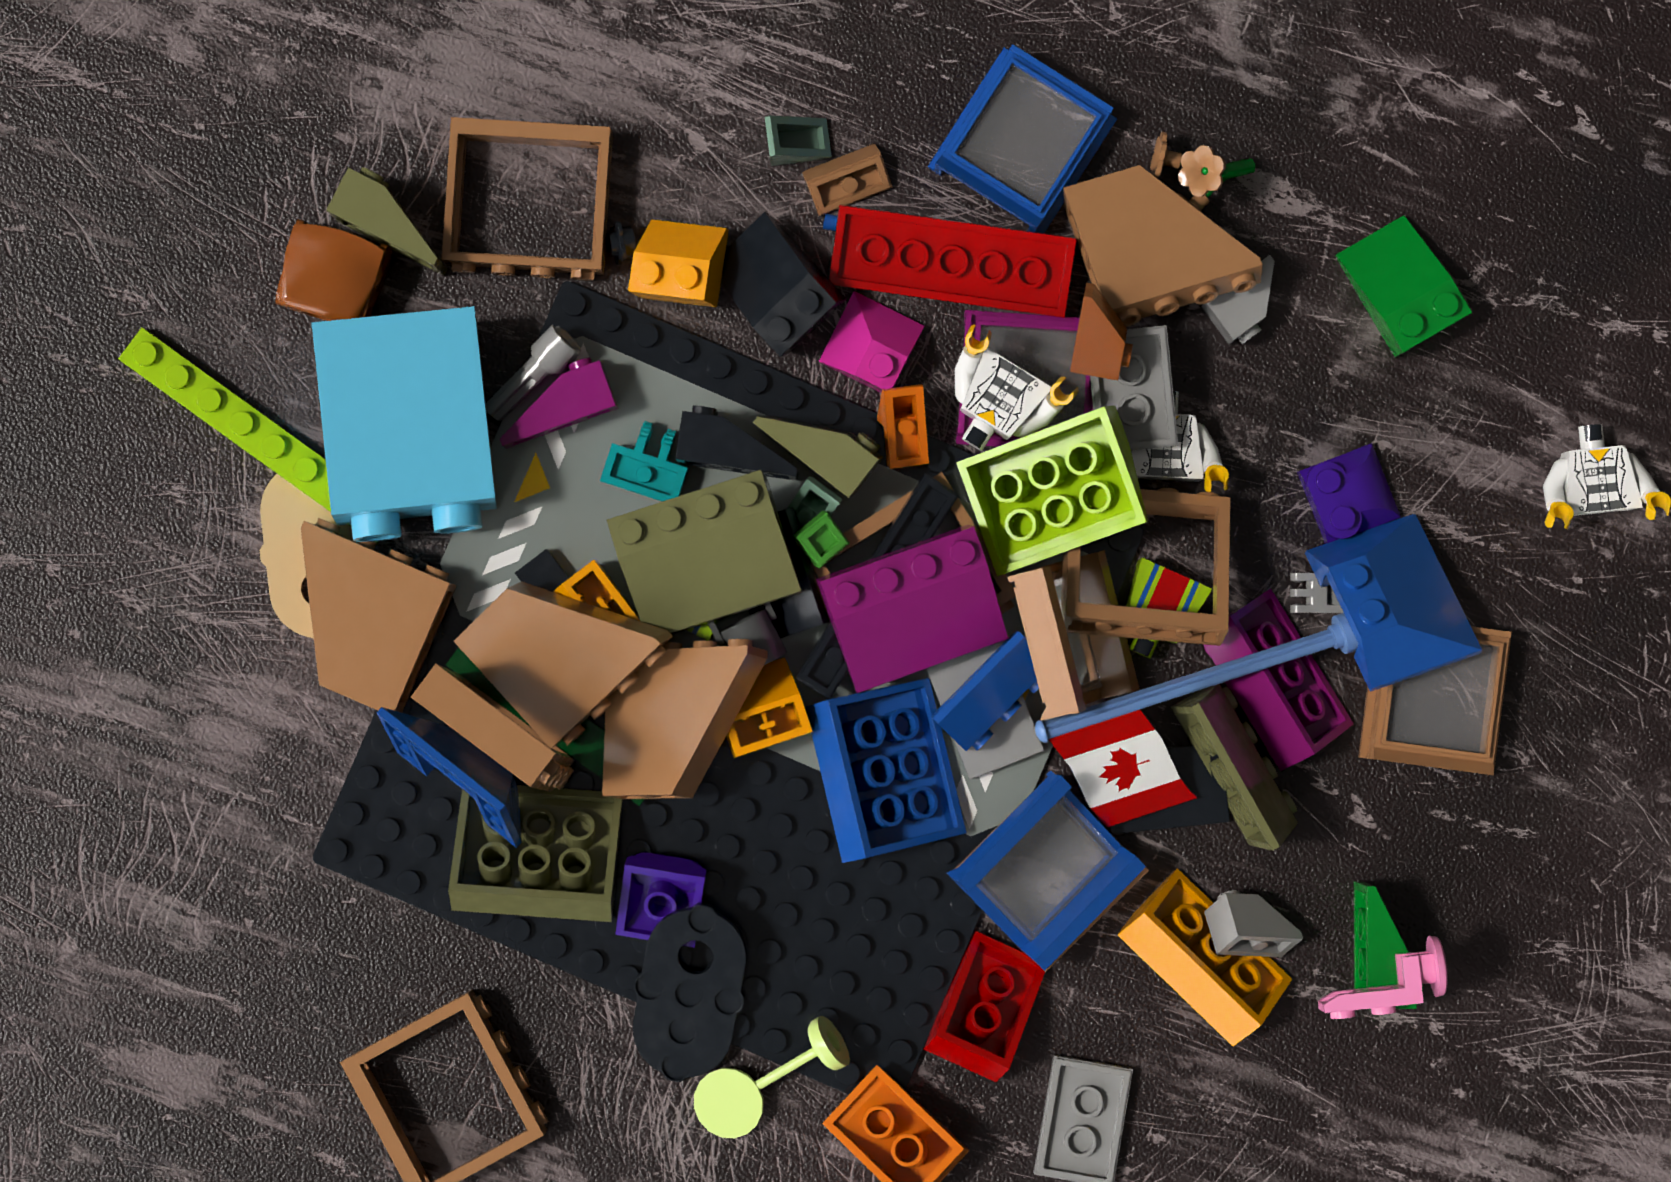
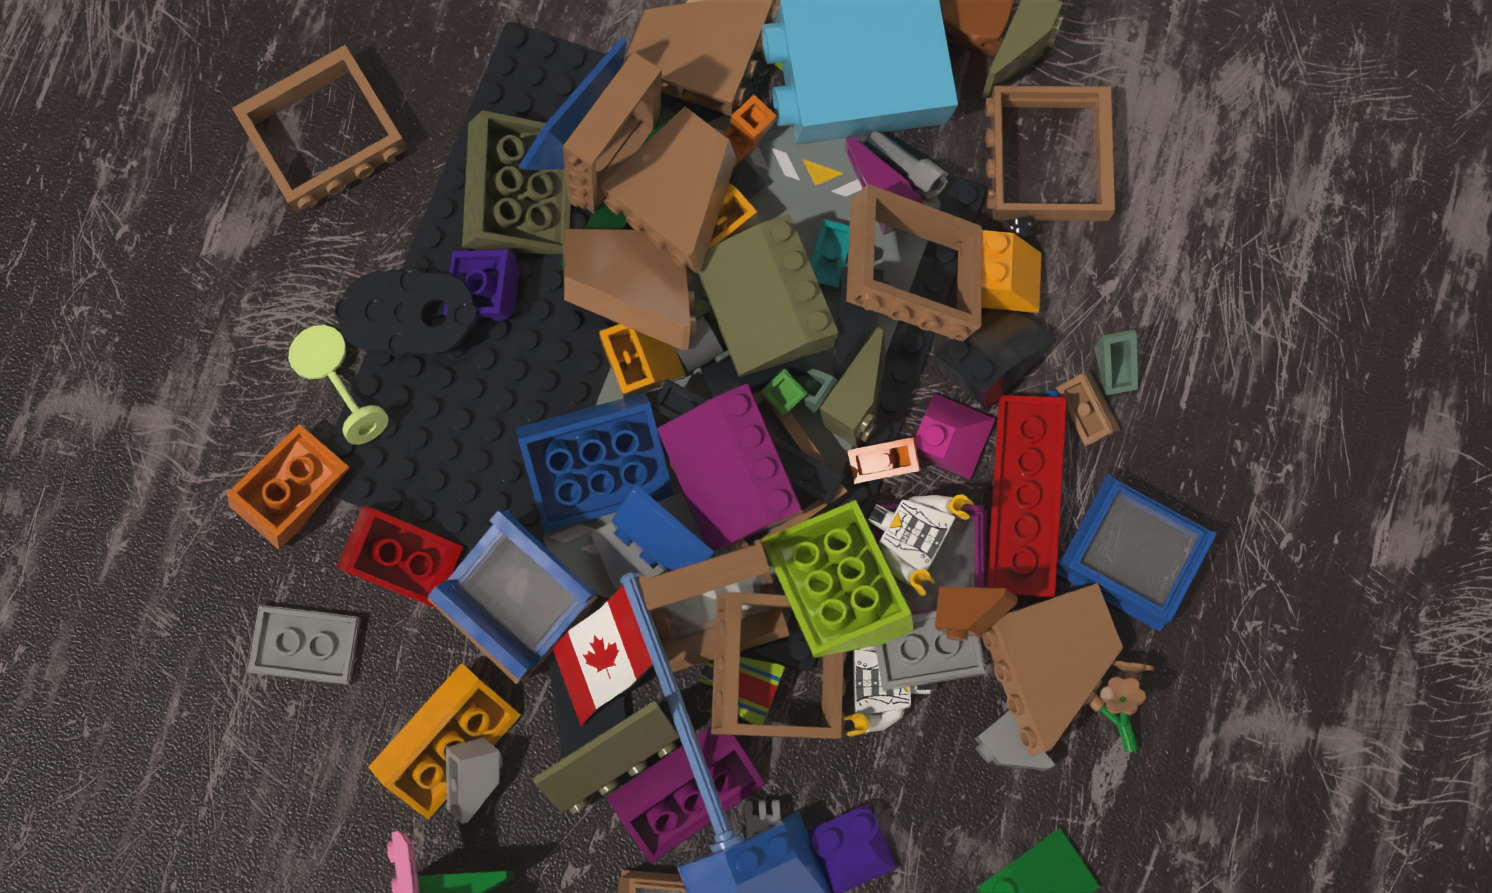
camera: 85 degrees right, 10 degrees down
none -> orange slope [722,95,777,167]
none -> medium nougat window [846,184,982,341]

